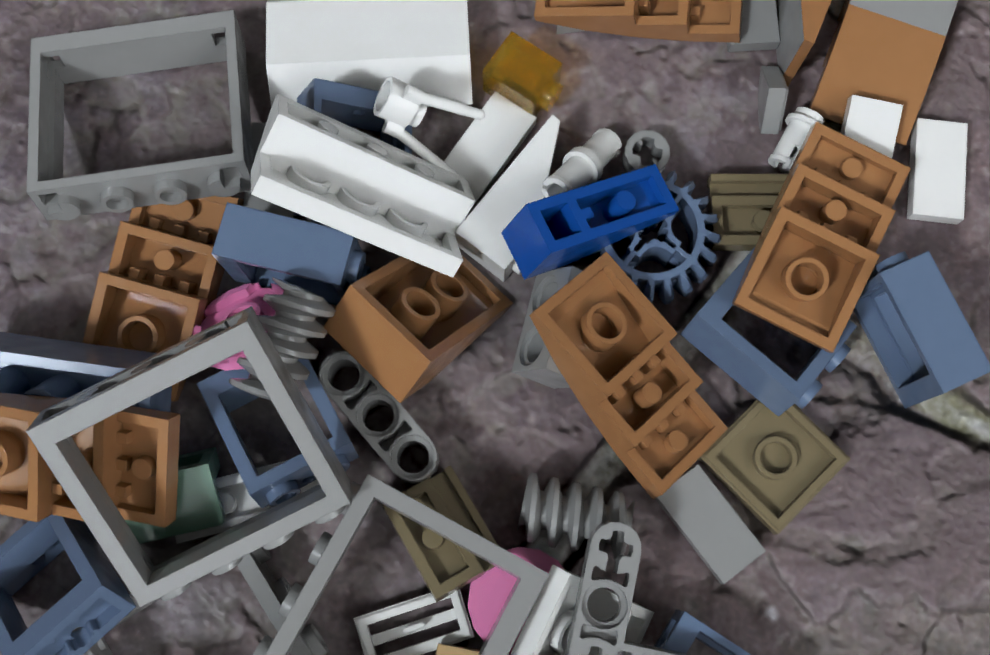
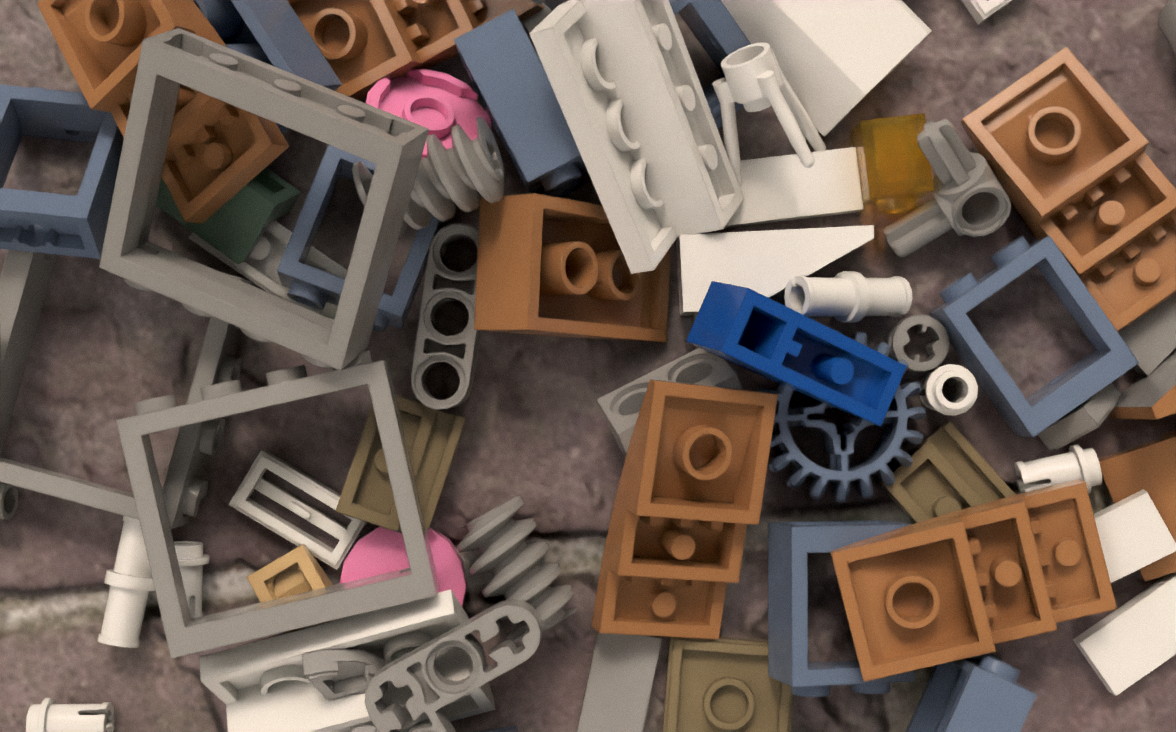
camera: 55 degrees right, 10 degrees up
none -> light grey axle [883,119,1011,257]
none -> white pin [919,364,978,416]
none -> sand blue window [929,236,1139,437]

